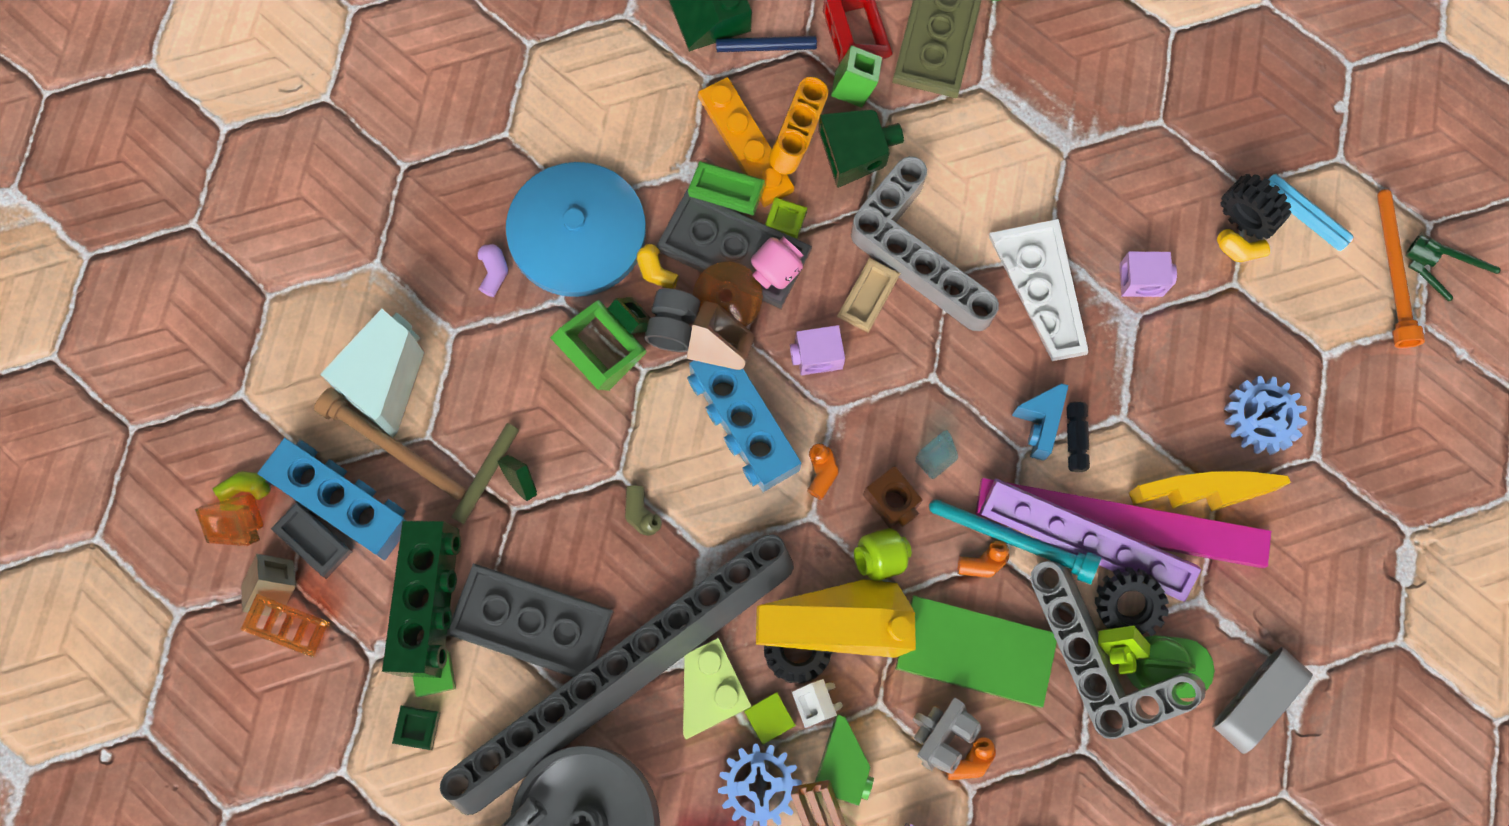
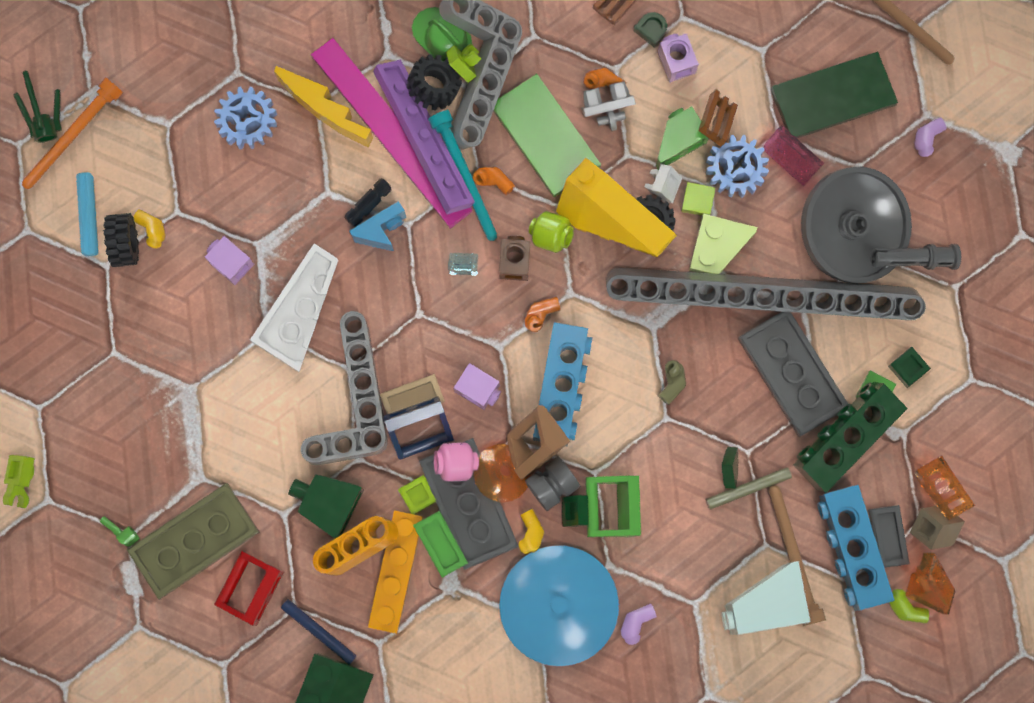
camera: 135 degrees left, 5 degrees up
bright green brick [831,45,882,108] -> none
none -> dark blue tile [383,396,454,460]

